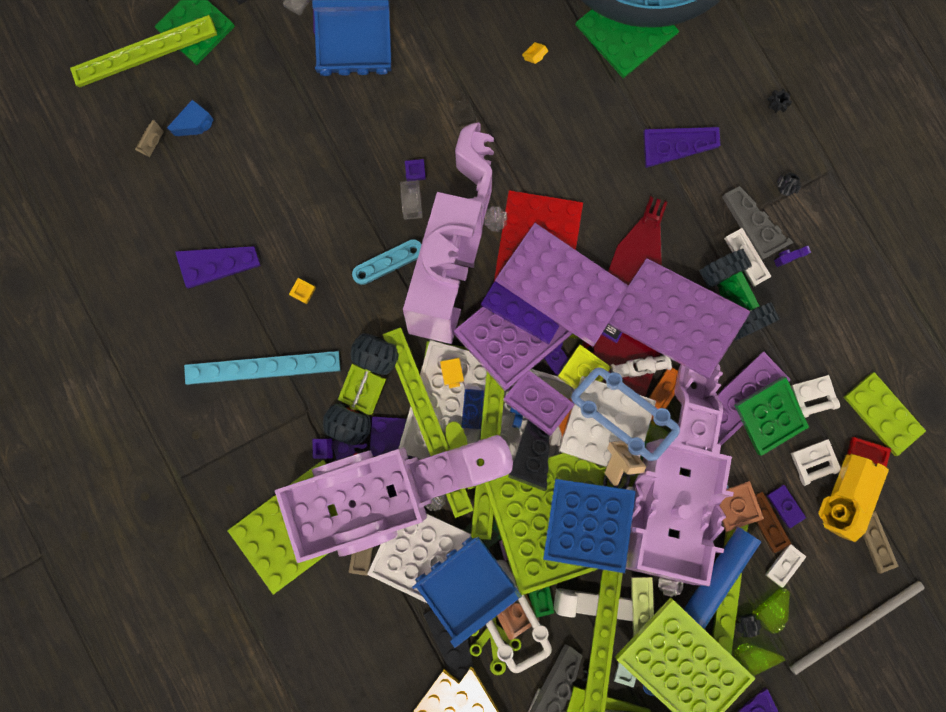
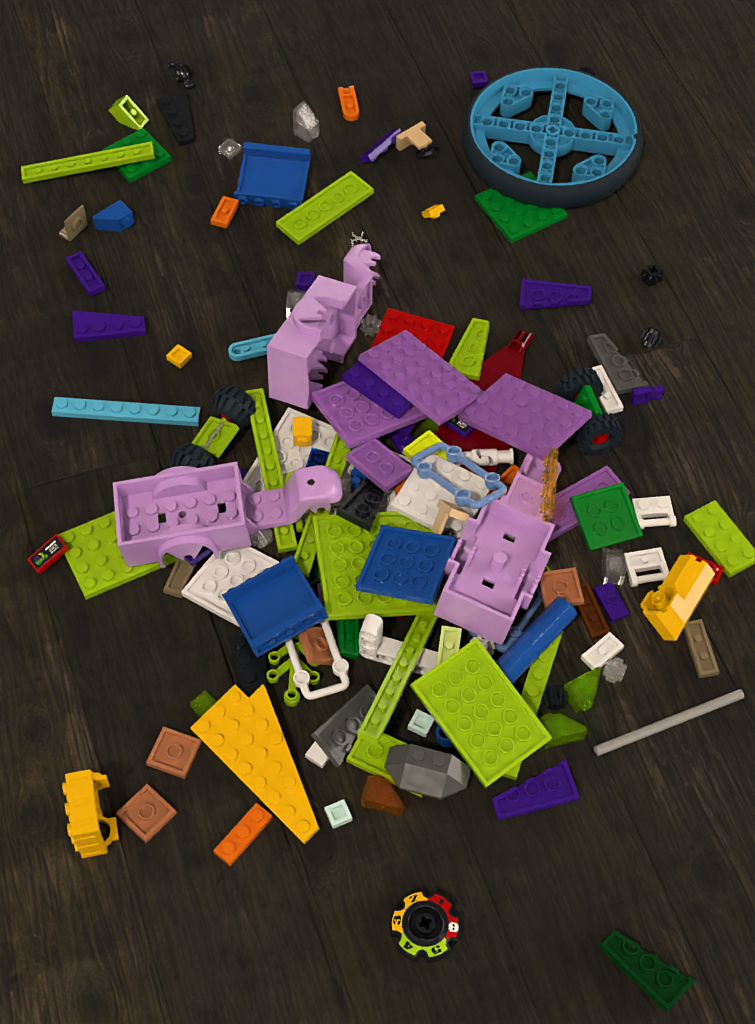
camera: 15 degrees right, 25 degrees down
none -> tile [27,534,70,574]
none -> dark purple plate [65,251,106,297]
none -> clear neon green plate [190,690,216,717]
none -> orange plate [210,196,239,229]
none -> lime plate [276,171,374,245]
none -> lime wing [449,318,490,381]
none -> clear yellow plate [539,448,558,523]
none -> clear slope [602,548,626,585]
none -> clear gear [602,657,627,683]

